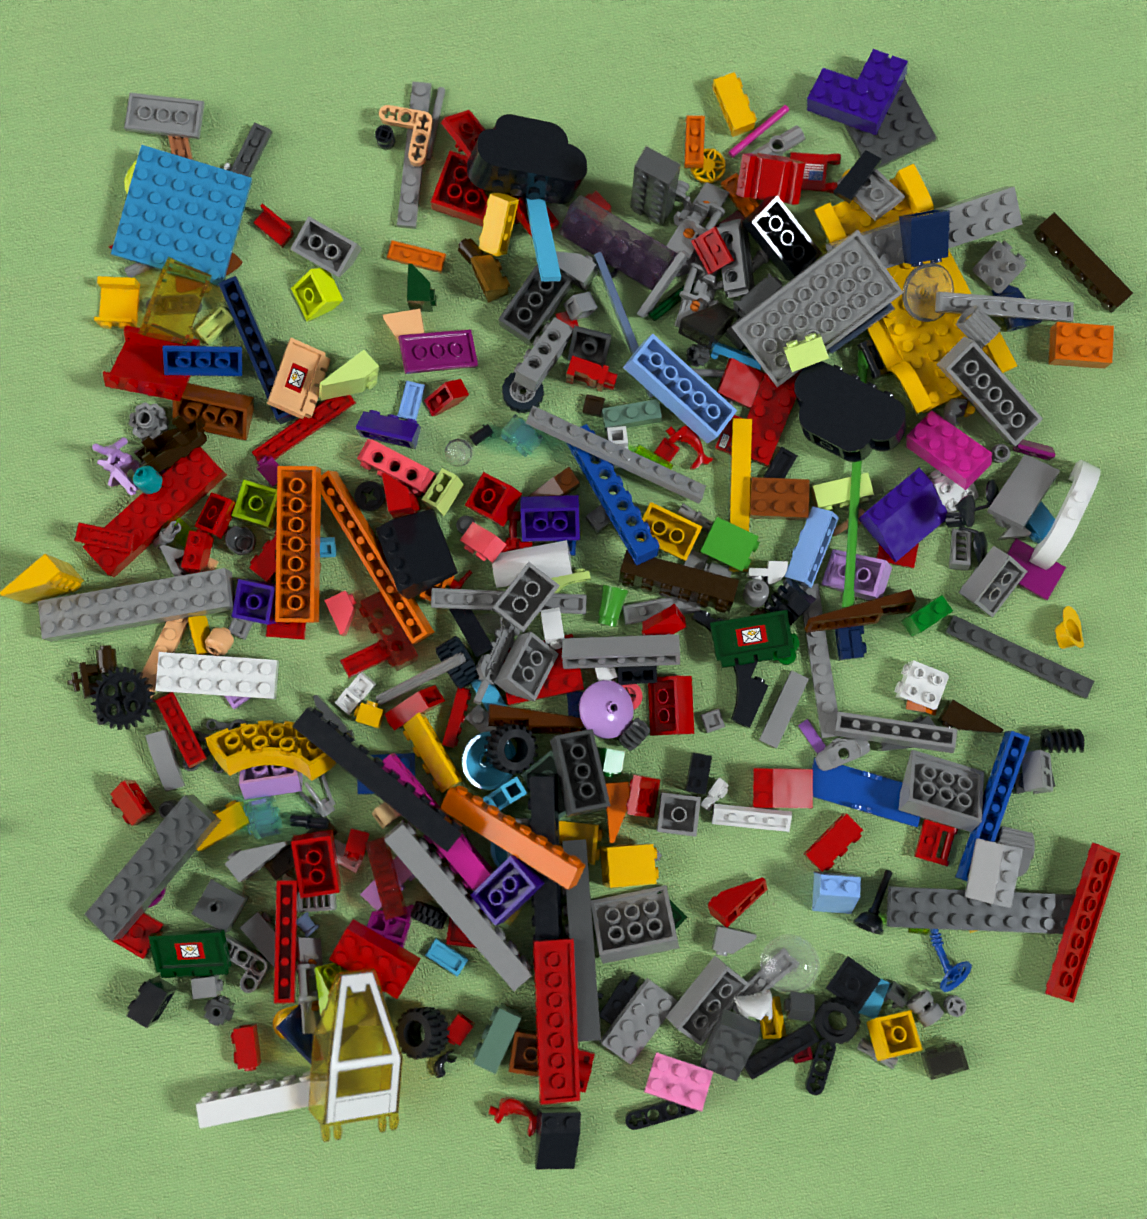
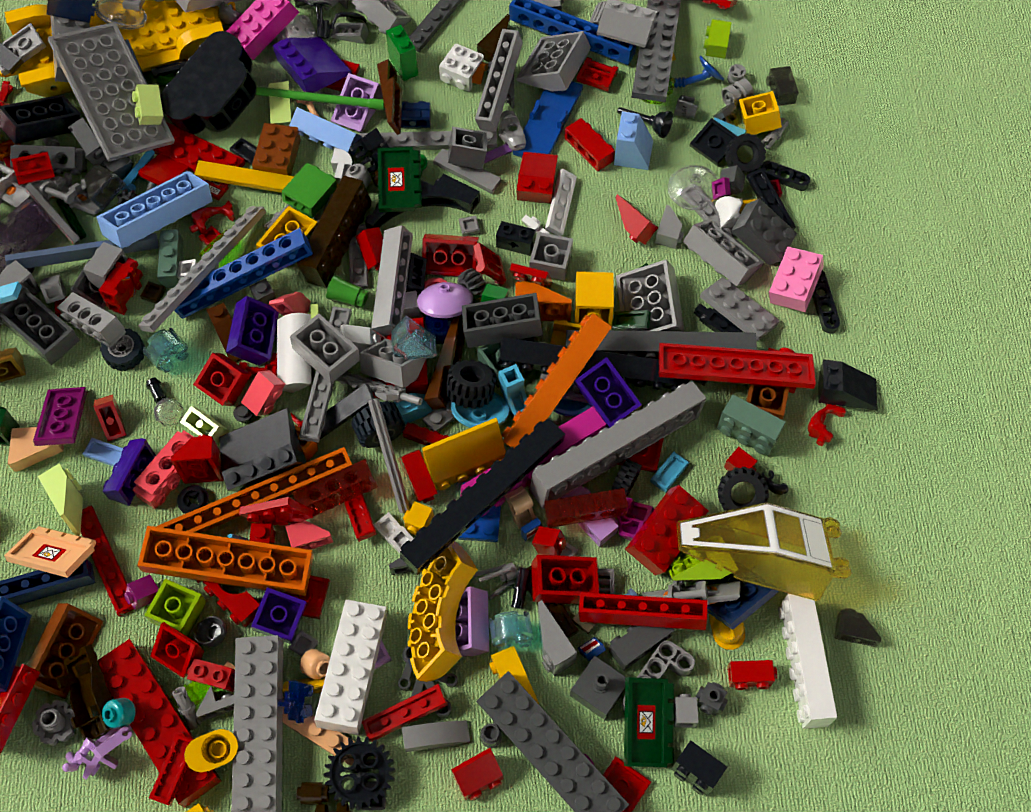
camera: 85 degrees left, 20 degrees down
none -> light grey slope [84,242,127,289]
none -> yellow piece [184,729,238,773]
none -> red plate [239,497,314,526]
none -> red brick [249,523,276,544]
none -> coral slope [269,292,311,316]
none -> clear blue hips [278,680,313,723]
none -> clear light blue slope [391,316,437,360]
none -> dark grey brick [448,126,487,169]
none -> red plate [474,243,506,286]
none -> blue tile [521,518,542,541]
none -> blue tile [577,637,606,661]
none -> dark green tile [612,310,651,331]
none -> dark grey piece [674,95,698,119]
none -> lime brick [703,19,732,59]
none -> magenta plate [712,177,731,200]
none -> clear smoke slope [834,608,881,647]

